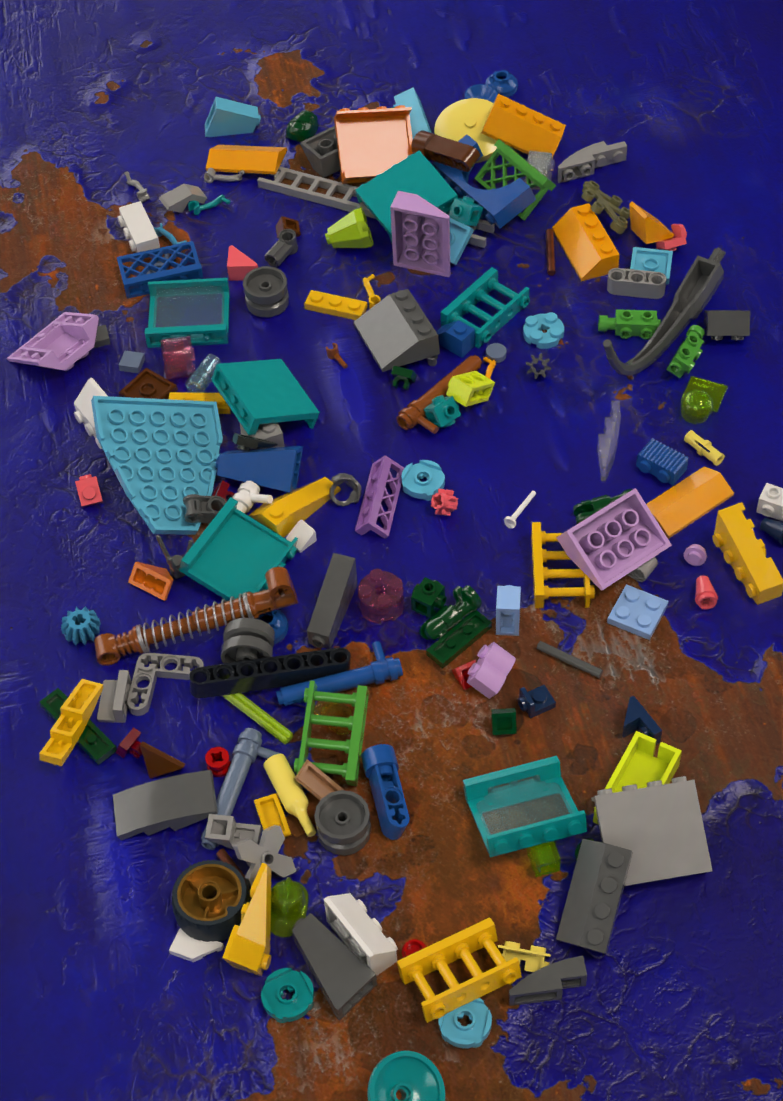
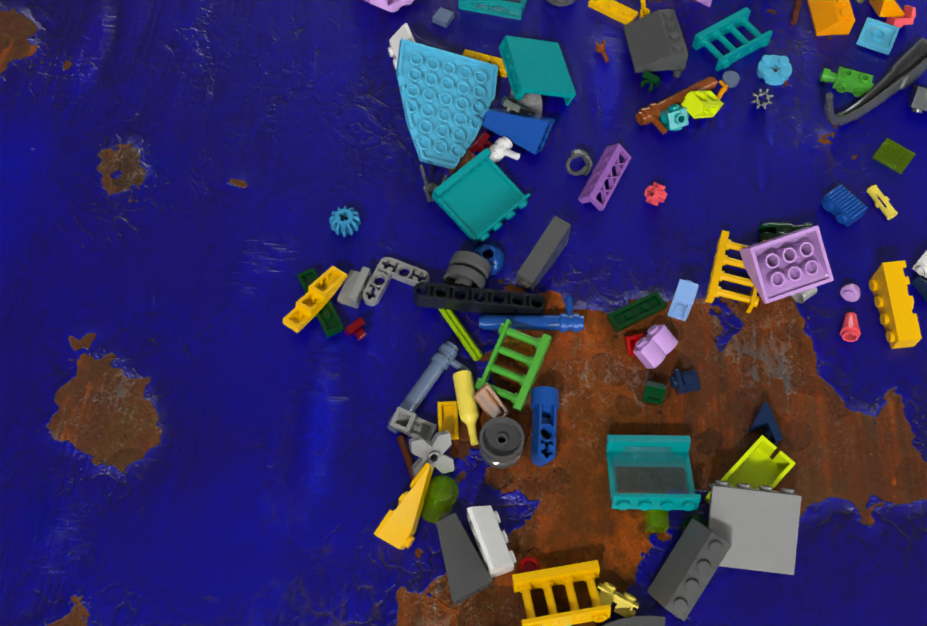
camera: 15 degrees right, 10 degrees up
coral bracket [75,474,103,507] -> none
dark orange piece [94,567,298,666] -> none
dark grey slope [113,770,218,840] -> none
reddish brown tile [119,368,178,399] -> none
orange slope [128,562,173,601] -> none
reddish brown slope [140,741,185,778] -> none
clear pink brick [161,336,196,379] -> none
white tile [169,928,224,962] -> none
wheel [172,860,250,942] -> none
dark grey piece [183,494,226,523] -> none
clear light blue axle [185,354,221,393] -> none
red wheel [205,747,231,777] -> none
yellow wedge [248,477,341,538] -> none
teal plate [261,968,314,1023] -> none
white slope [286,519,317,553] -> none
clear pink brick [358,569,404,624] -> none
medium azure plate [401,460,445,501] -> none
dark green brick [411,577,447,618] -> none
dark green piece [419,585,482,640] -> none
blue slope [436,320,475,358] -> none
white piece [504,491,536,529] -> none
dark grey bar [537,641,603,678] -> none
clear slope [597,400,621,481] -> none
light grey beam [607,268,666,299] -> none
light blue plate [607,584,669,640] -> none
light orange slope [646,466,734,539] -> none
bright green brick [666,325,705,378] -> none
clear neon green hair [680,389,714,424] -> none

